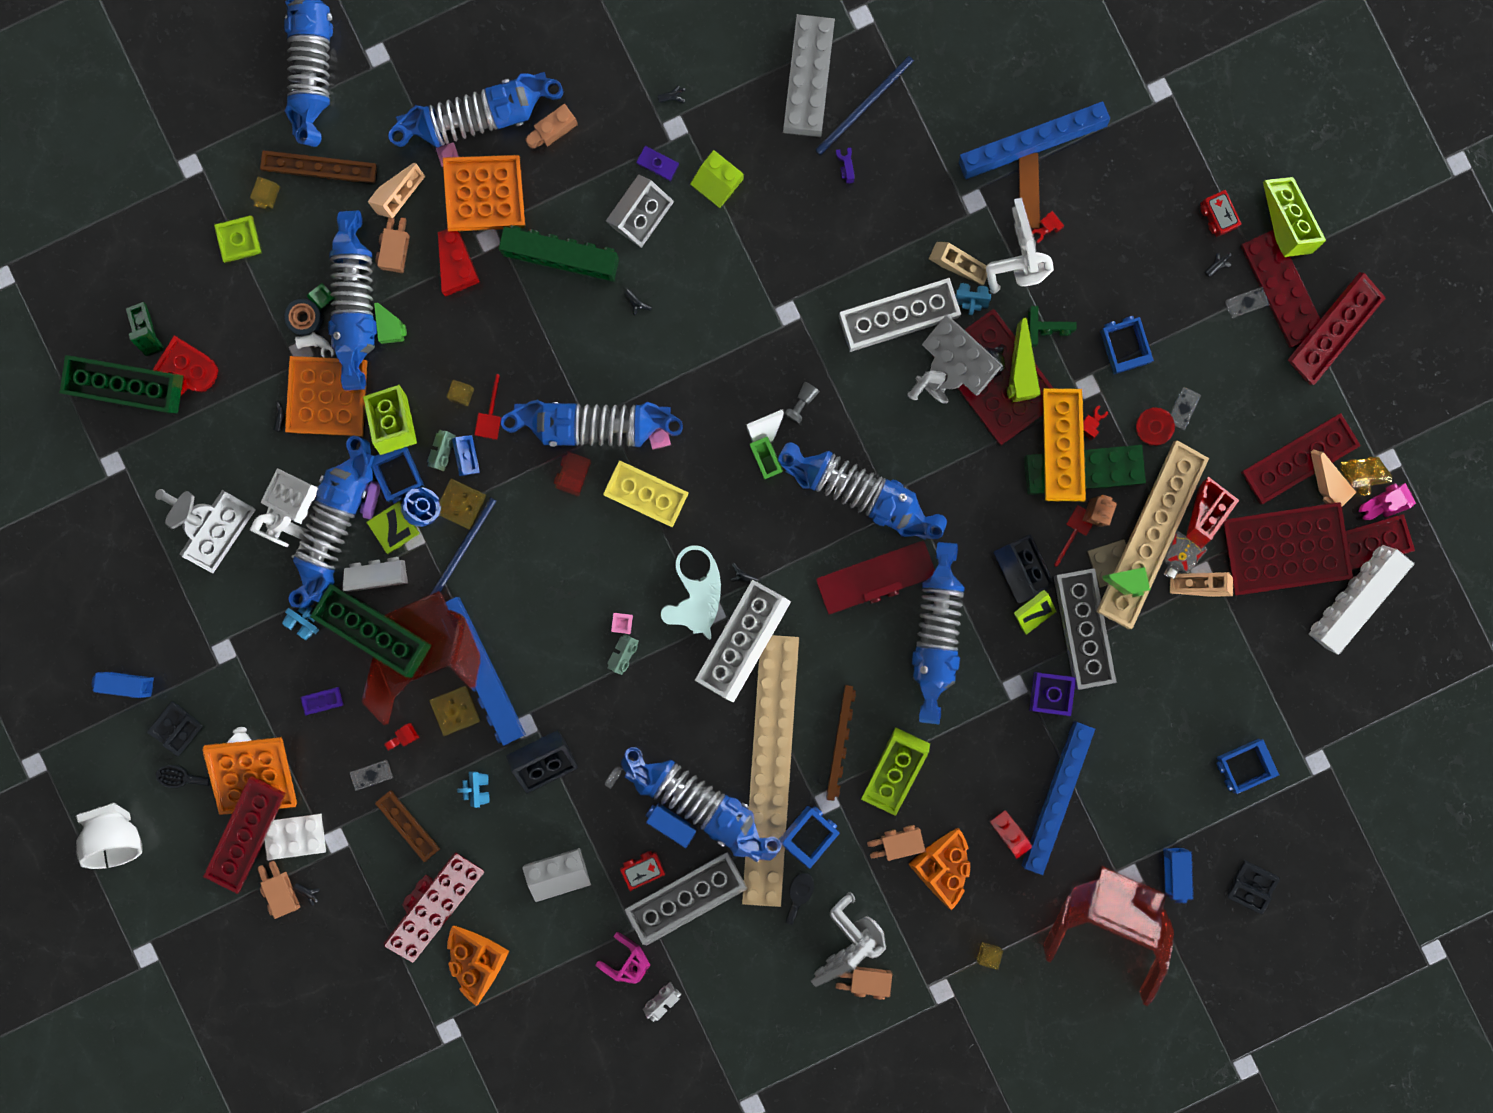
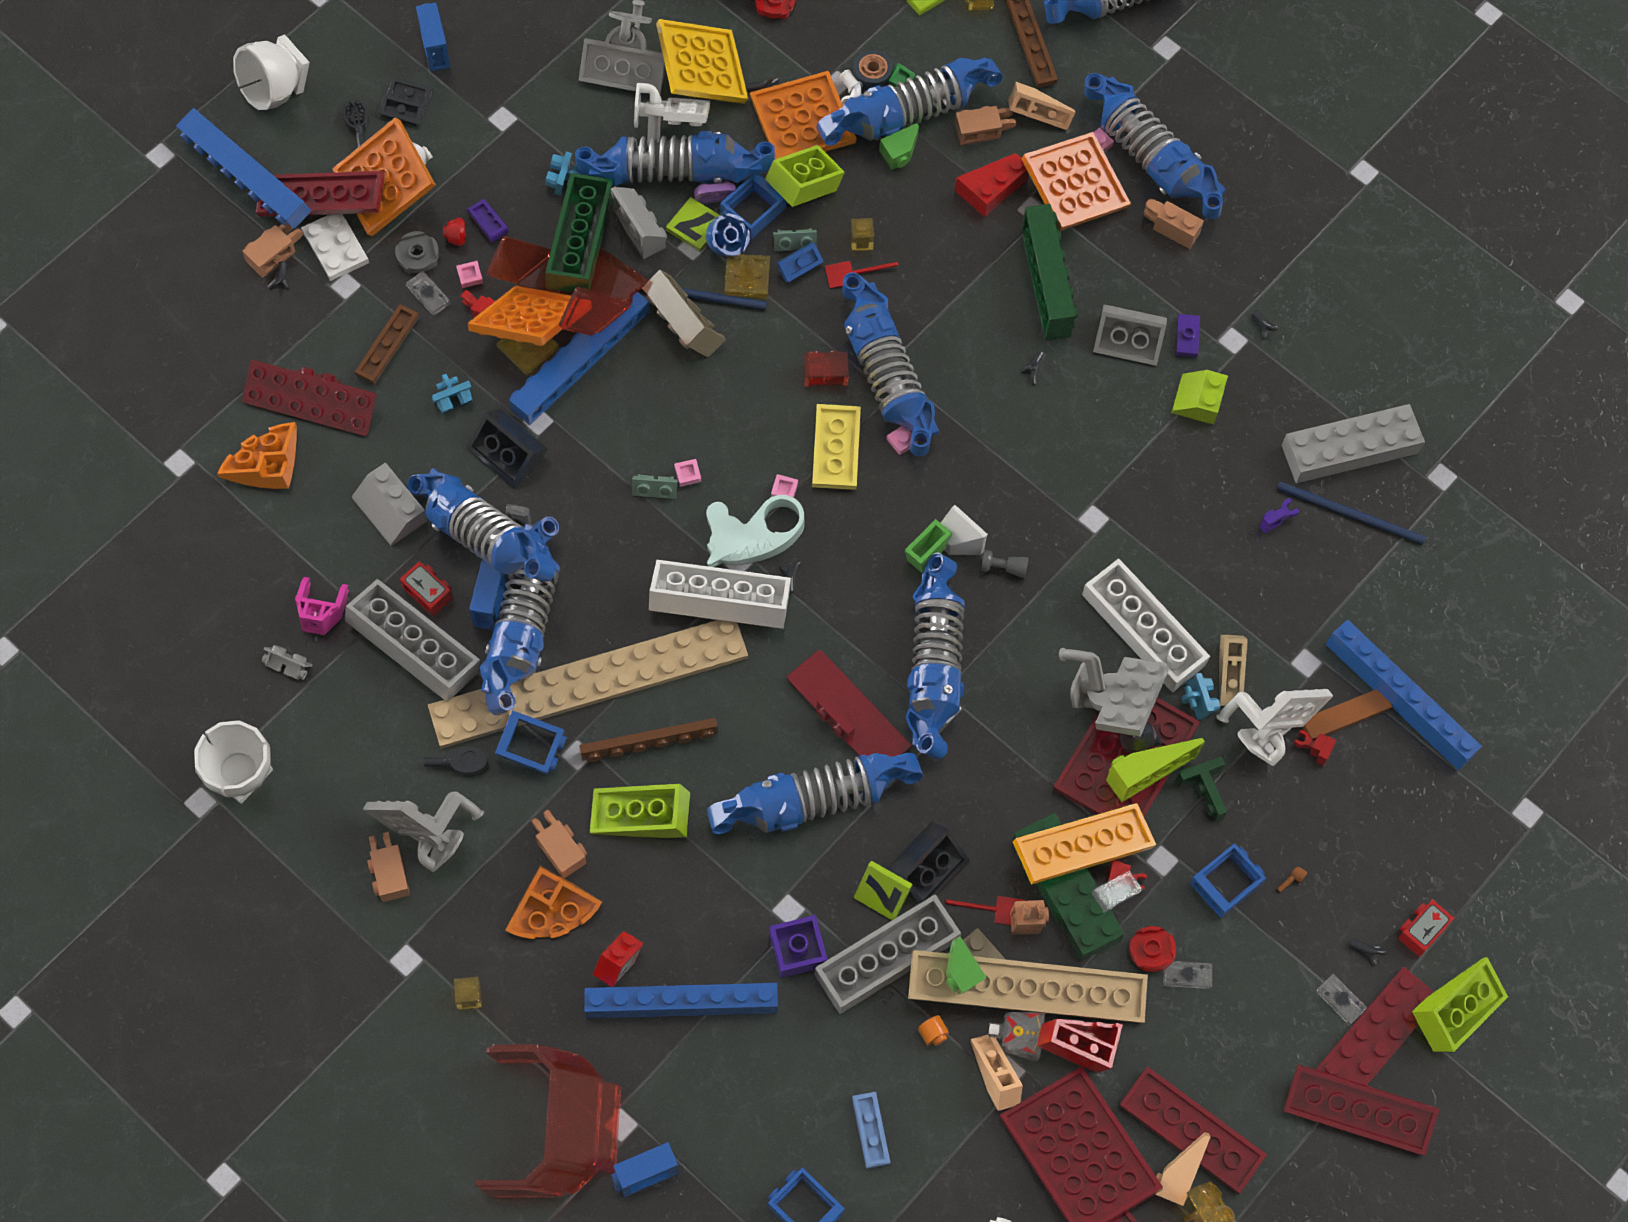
camera: 65 degrees right, 20 degrees down
none -> blue brick [176,108,312,229]
none -> white plate [195,721,273,804]
none -> dark grey plate [395,231,439,274]
none -> blue piece [407,468,555,582]
none -> red cone [443,217,466,247]
none -> bright pink plate [456,261,483,288]
none -> orange plate [468,286,589,346]
none -> wedge [642,270,726,357]
none -> yellow plate [656,19,748,104]
none -> bright pink plate [771,474,798,498]
none -> medium blue tile [852,1092,891,1169]
none -> orange plate [918,1015,949,1047]
none -> clear tile [1092,871,1142,912]
none -> dark orange hand [1277,867,1307,893]

